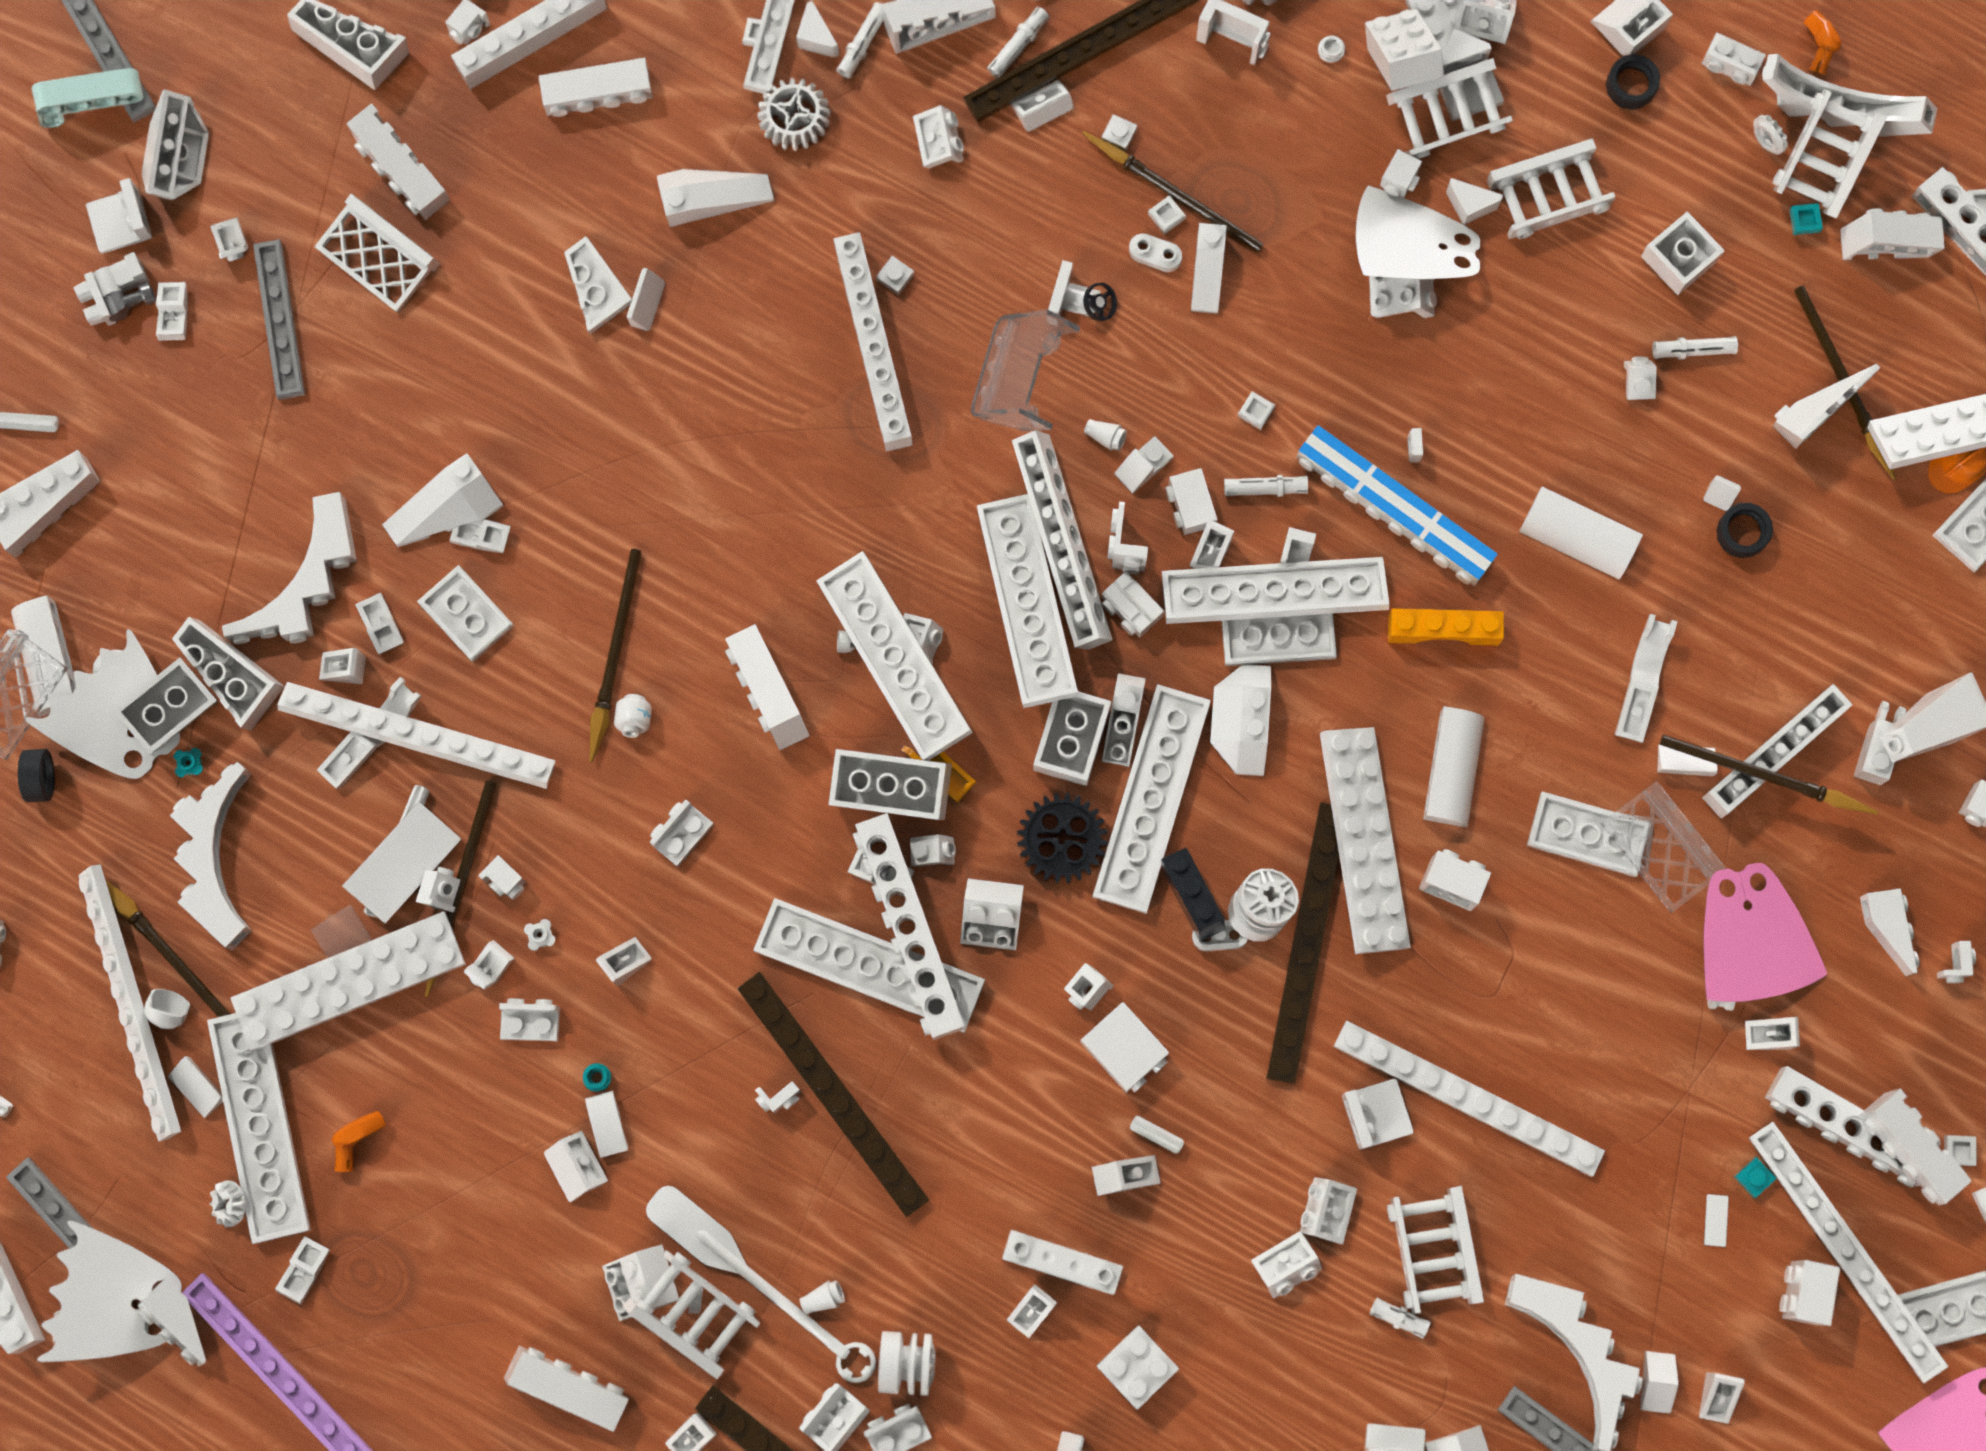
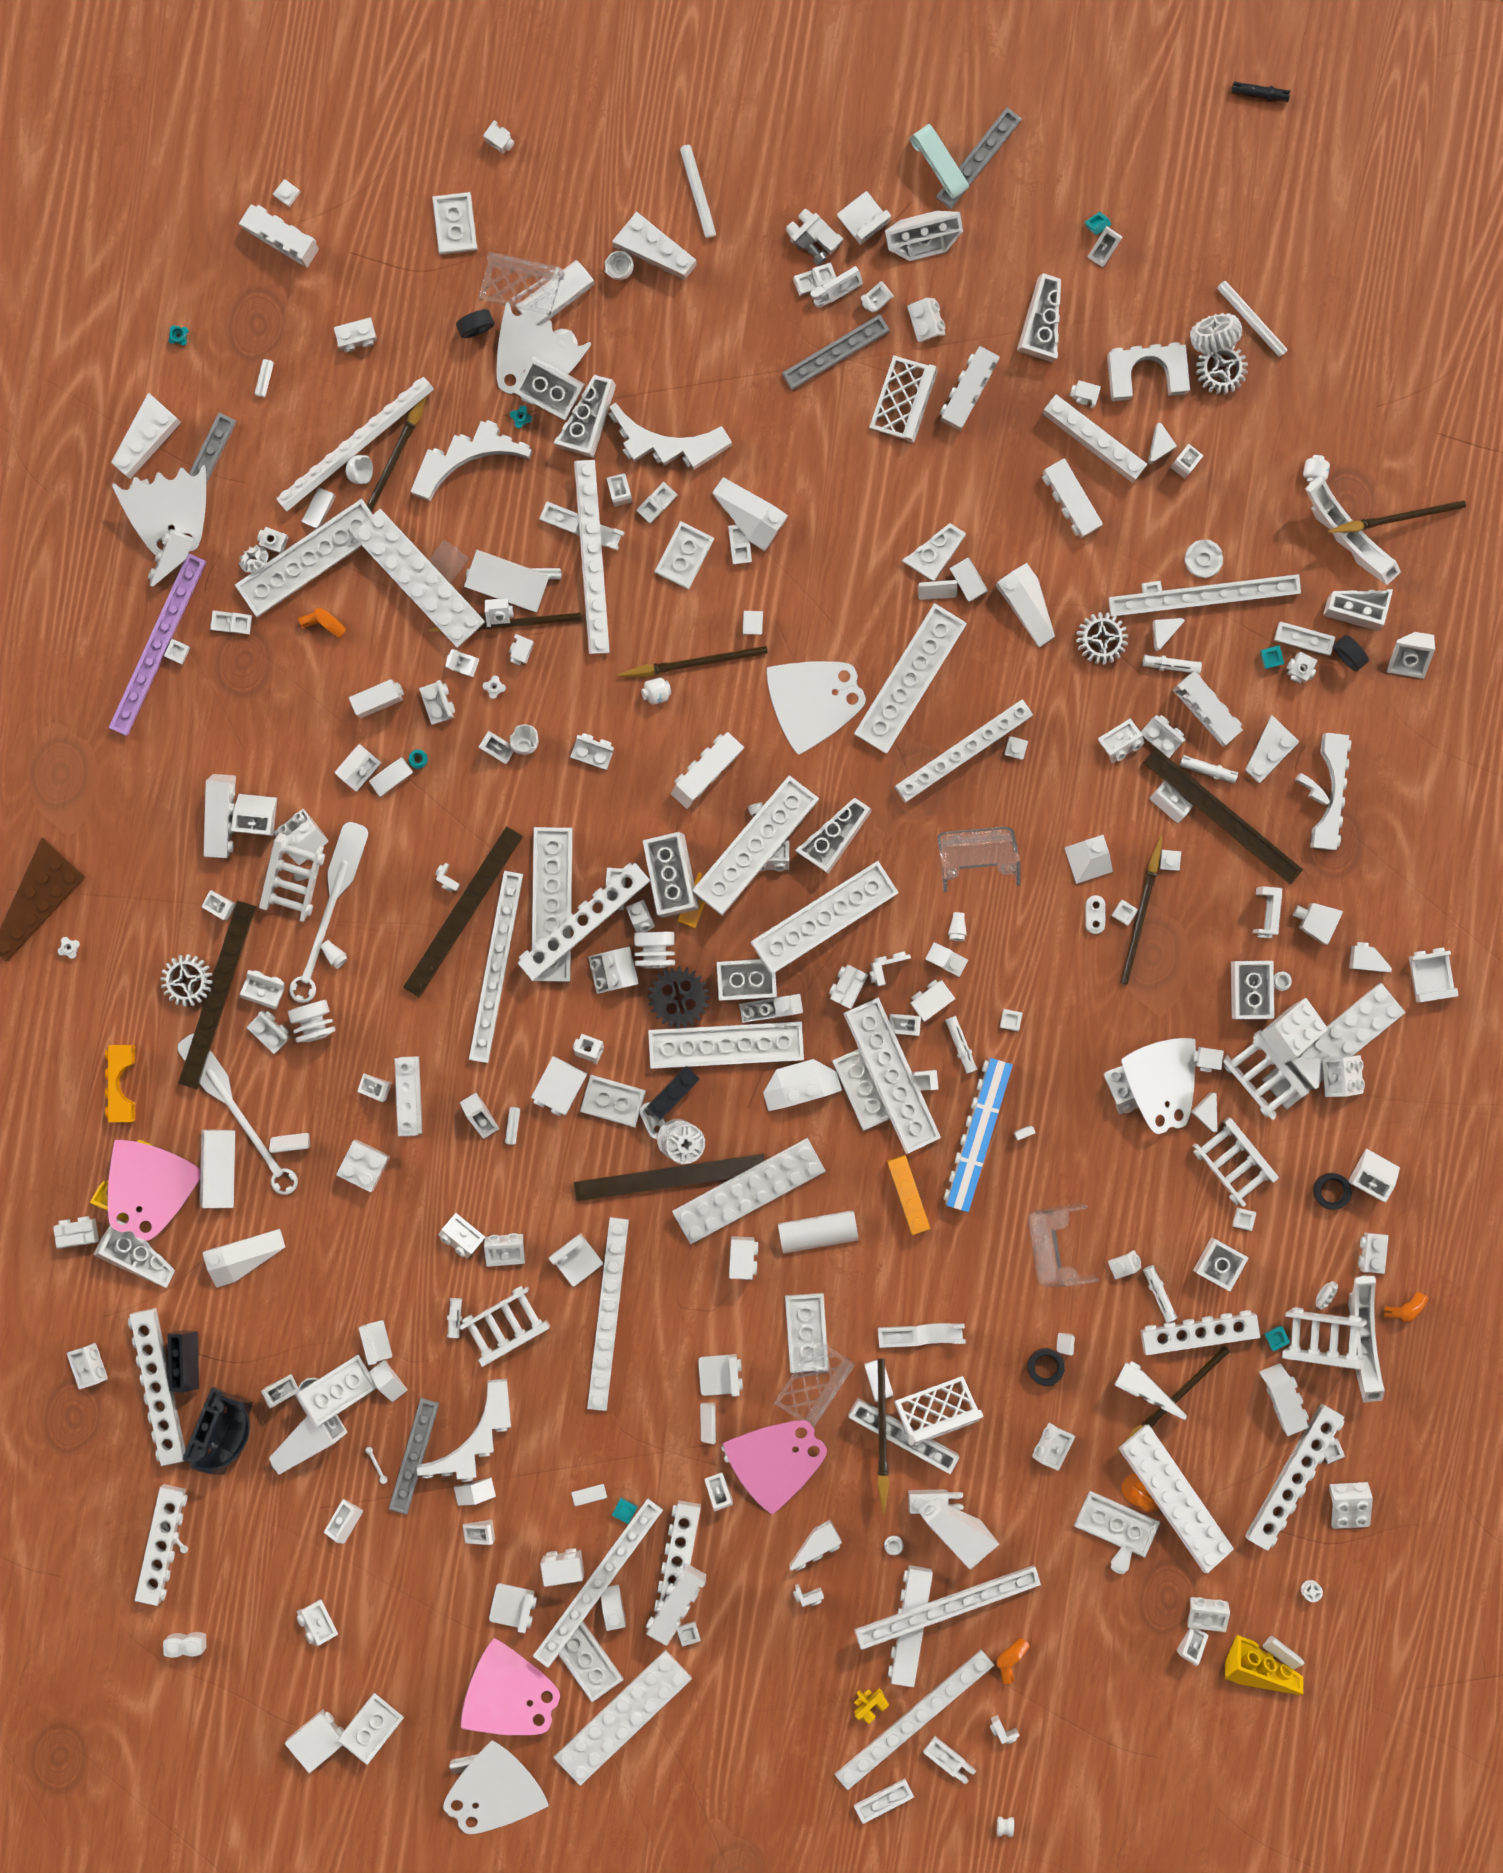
camera: 65 degrees right, 10 degrees up
white brick [1012,430,1112,650] -> none
white piece [1048,260,1117,322] -> none
white slope [1191,223,1227,314] -> none
white brick [1519,487,1643,580] -> none
none -> white plate [164,639,191,665]
none -> white slope [231,794,277,836]
none -> white brick [257,527,289,554]
none -> white brick [349,679,404,719]
none -> white plate [469,871,524,1063]
none -> white bracket [489,1583,537,1633]
none -> white hair [510,724,539,756]
none -> white tile [580,1075,646,1127]
none -> white slope [601,1584,626,1631]
none -> white hair [605,251,634,280]
none -> white wheel [634,932,675,968]
none -> white bracket [699,1354,743,1396]
none -> white slope [700,1403,716,1444]
none -> white panel [743,611,763,636]
none -> white piece [767,661,866,755]
none -> white wedge [795,798,872,874]
none -> white hinge [811,266,863,308]
none -> white plate [854,603,967,754]
none -> white plate [884,1536,904,1555]
none -> white fence [894,1376,984,1447]
none -> white bracket [907,298,946,343]
none -> white hinge [950,558,989,602]
none -> clear windscreen [1028,1203,1099,1287]
none -> white bracket [1032,1423,1076,1471]
none -> white slope [1064,835,1113,884]
none -> white brick [1140,1310,1260,1355]
none -> white bracket [1141,715,1185,758]
none -> white brick [1231,961,1274,1019]
none -> white tile [1232,1208,1256,1231]

